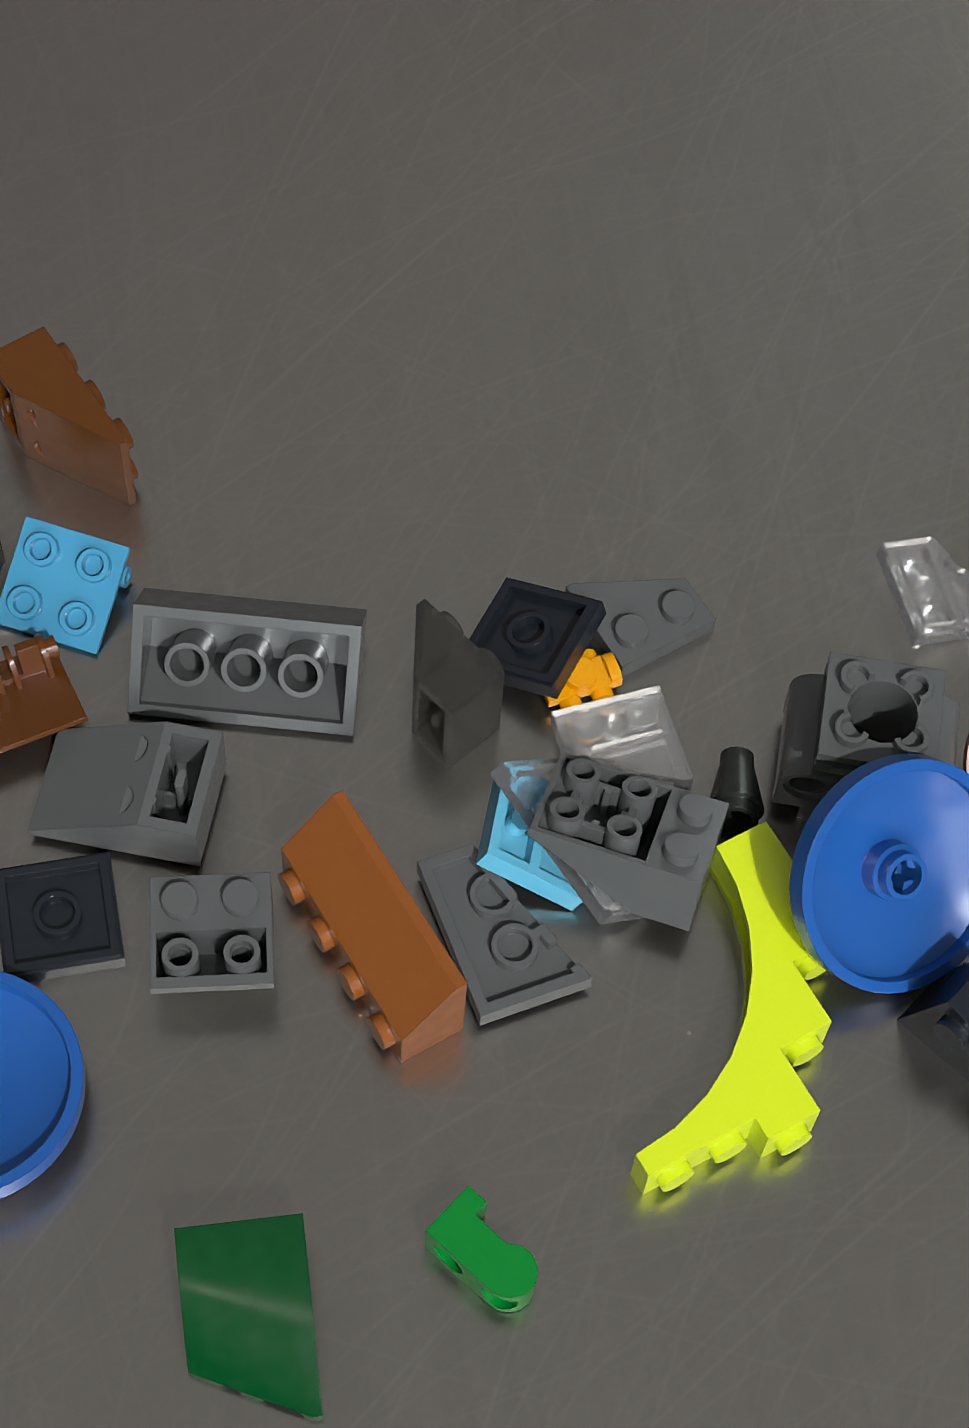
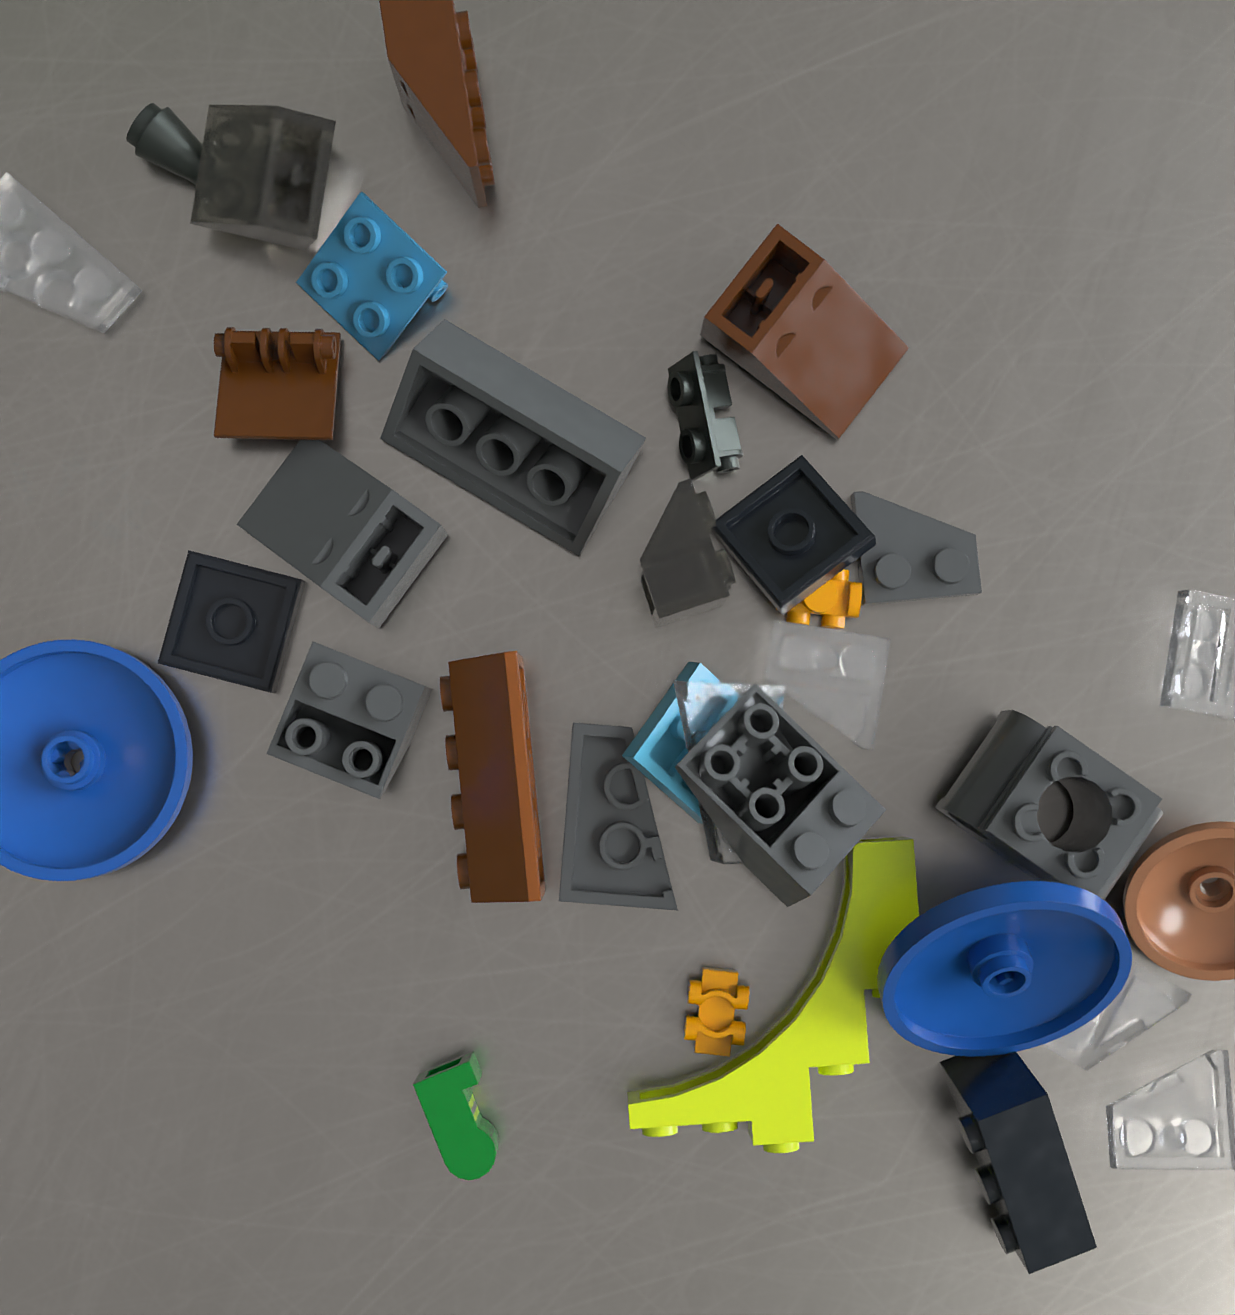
camera: 25 degrees right, 25 degrees up
dark green slope [174,1213,323,1421] -> none
pearl dark grey cone [710,746,765,835] -> none
none -> pearl dark grey hinge [667,351,743,480]
none -> light orange piece [684,967,749,1057]
none -> reddish brown slope [700,224,909,440]

